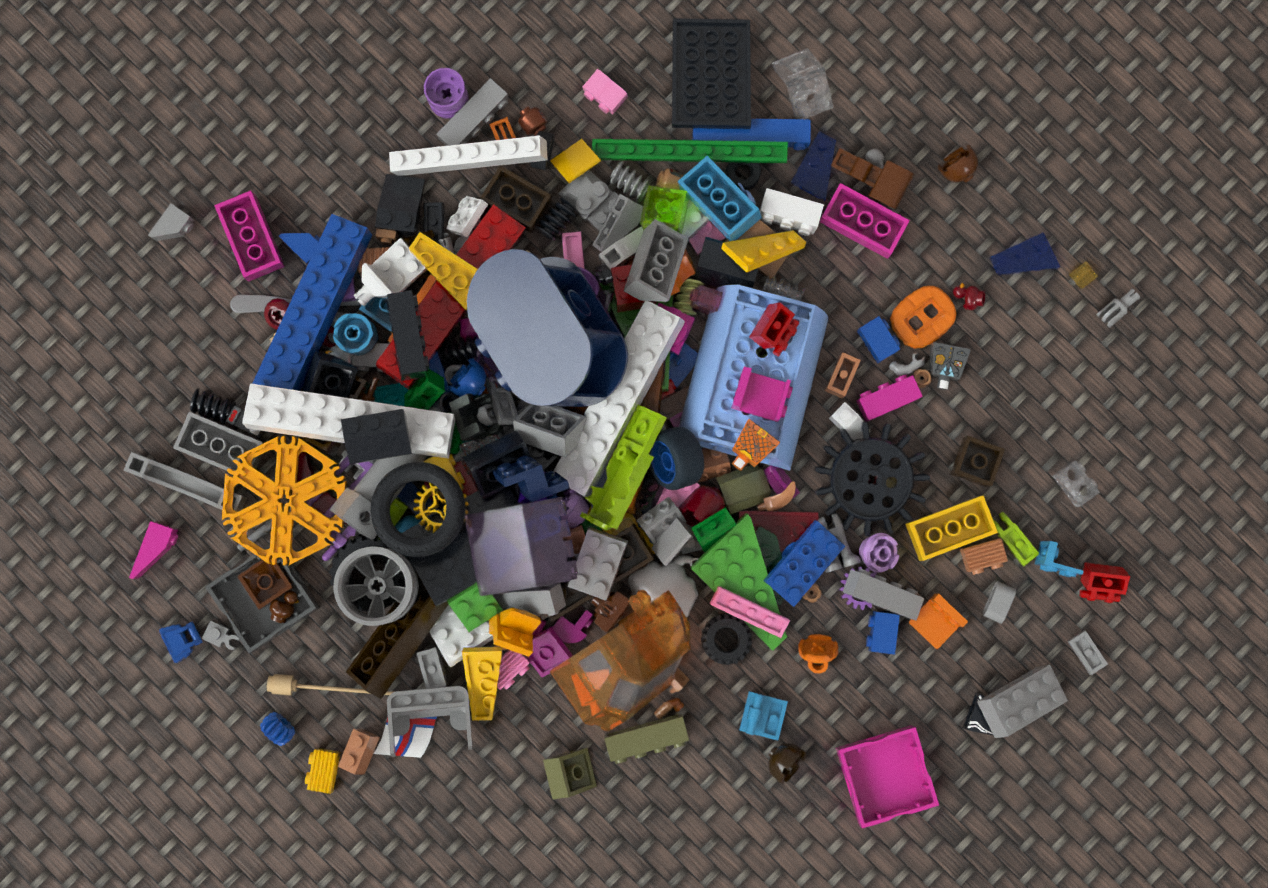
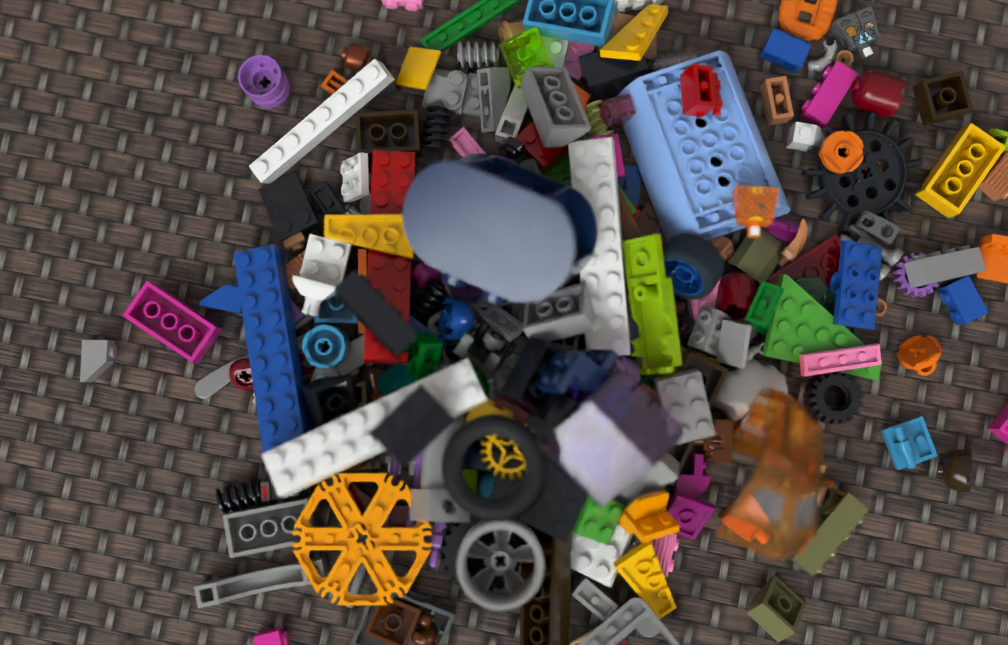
camera: 30 degrees left, 0 degrees up
light grey brick [437,78,509,146] -> none
dark pink panel [731,366,793,422] -> none
lavender cone [859,533,899,573] -> none
none -> orange plate [818,131,864,174]
none -> dark red cylinder [850,70,907,119]
none -> dark grey leg [855,210,901,244]

